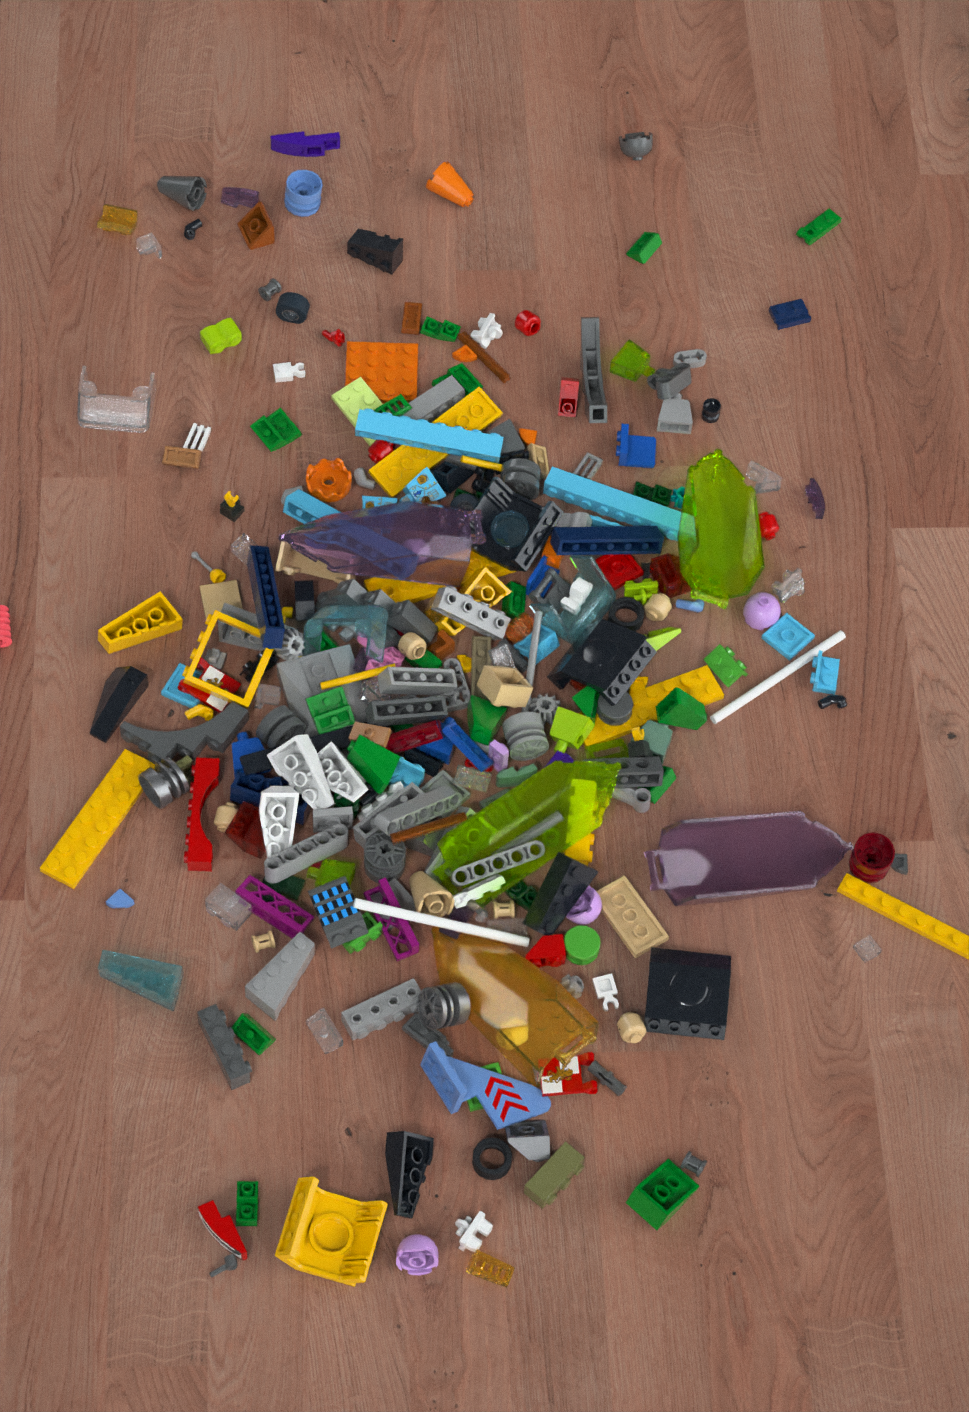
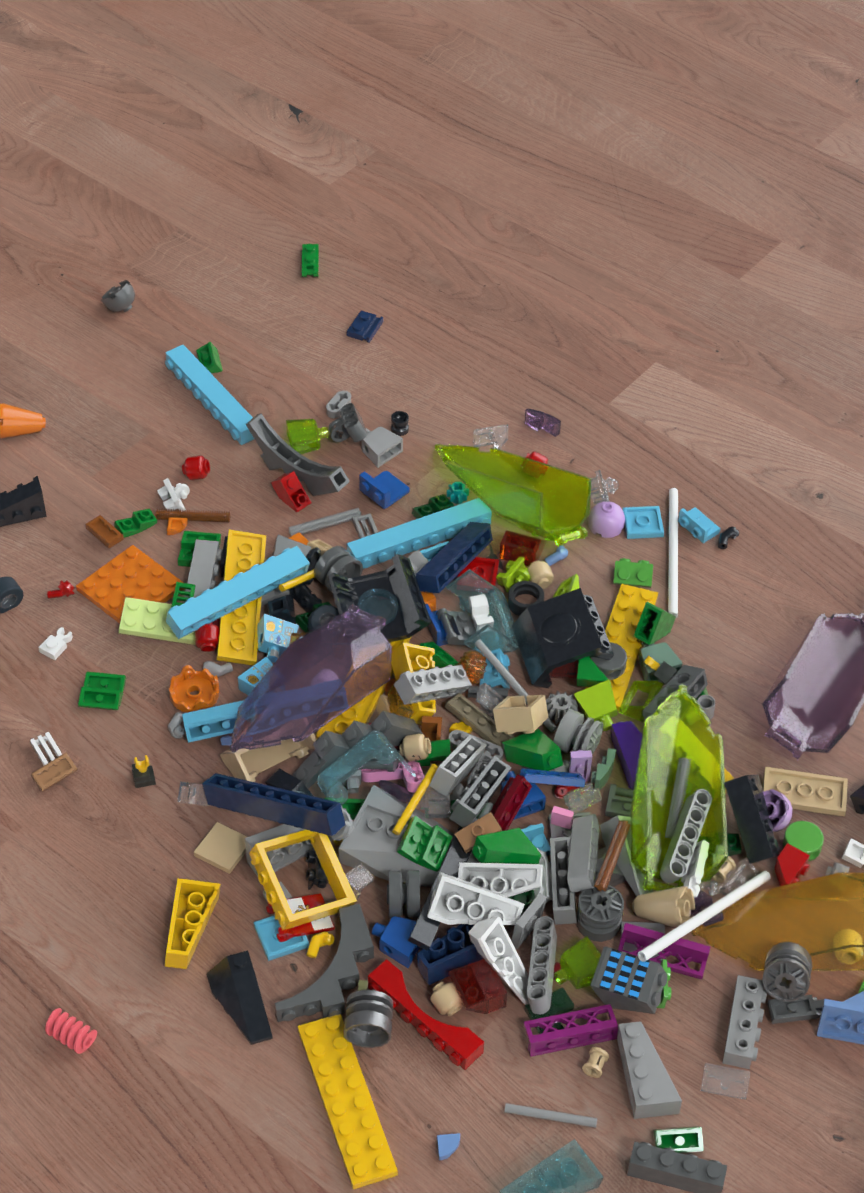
camera: 45 degrees left, 10 degrees down
yellow hinge [191,551,226,583] -> none
clear brick [205,883,252,931] -> none
black hinge [403,747,444,777] -> none
none -> medium azure brick [165,344,254,445]
none -> light grey axle [289,508,361,536]
none -> light grey bar [504,1103,597,1128]
none -> bright pink tile [551,806,574,830]

